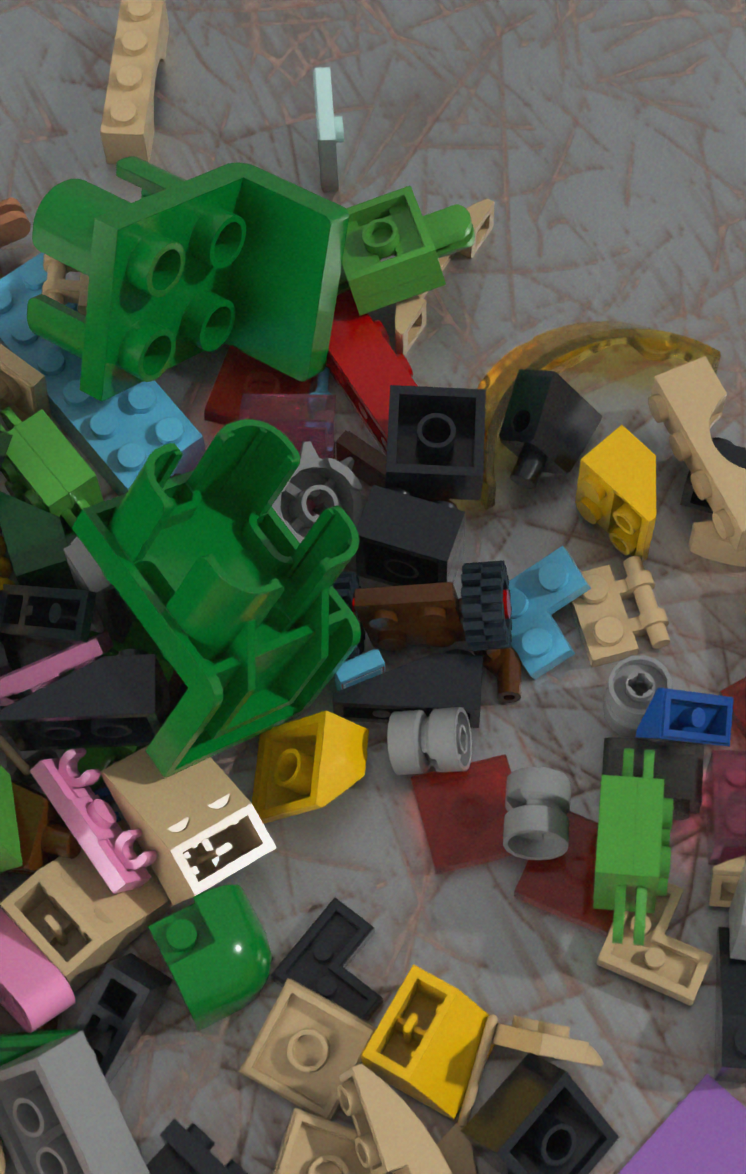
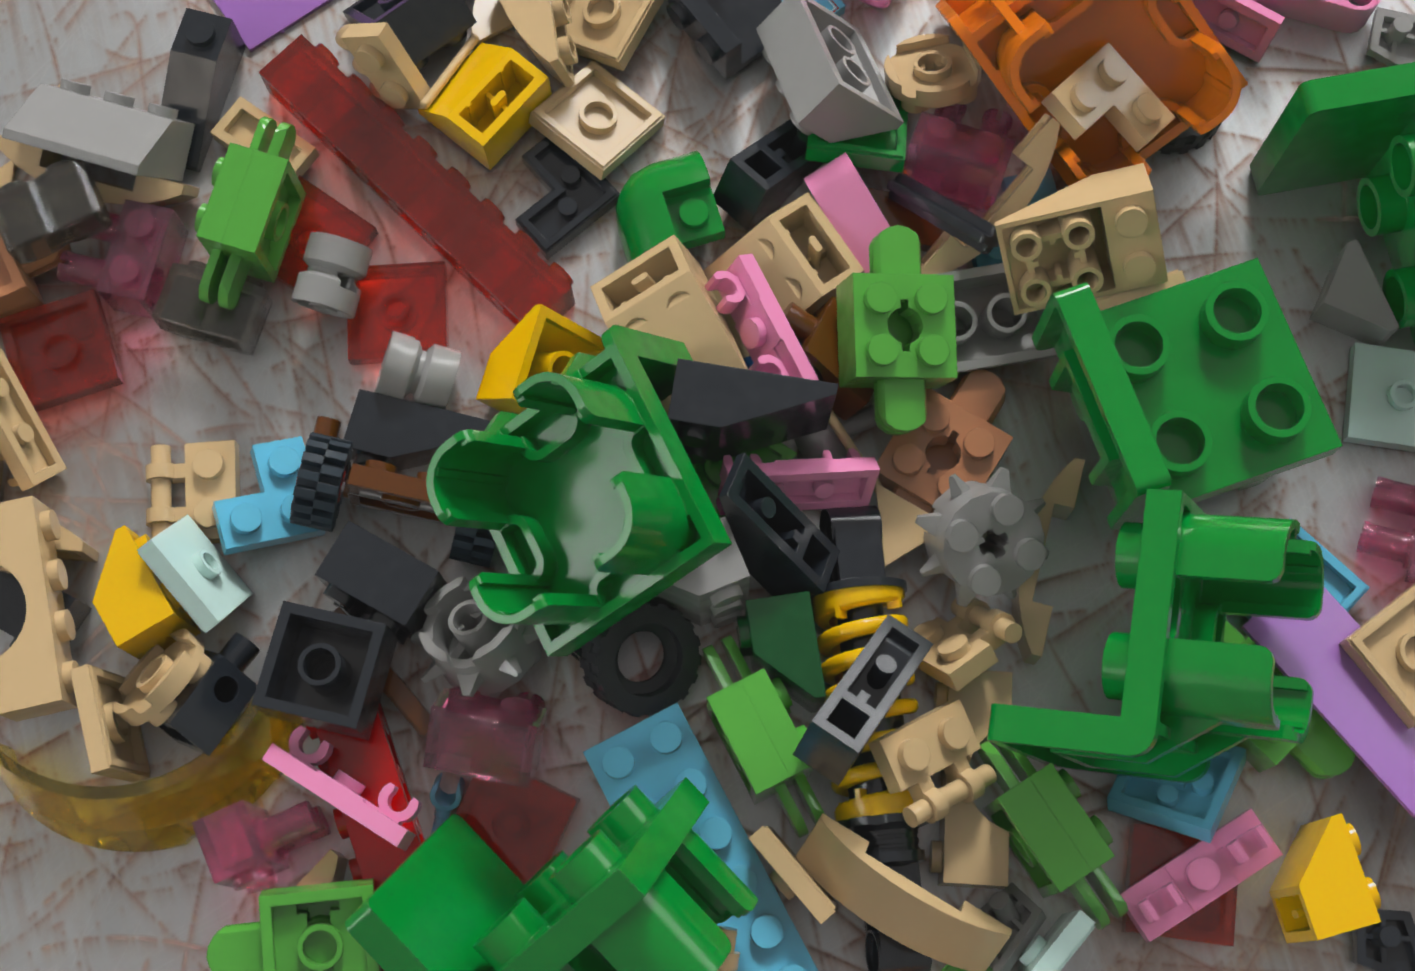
camera: 170 degrees left, 10 degrees up
light grey wheel [603,655,673,739] -> none
blue slope [636,688,734,746] -> none
none -> tan plate [70,664,151,782]
none -> tan plate [112,629,212,727]
none -> light aqua plate [137,514,253,633]
none -> clear pink brick [192,800,331,894]
none -> clear red brick [259,34,575,326]
none -> bright pink plate [262,725,422,851]

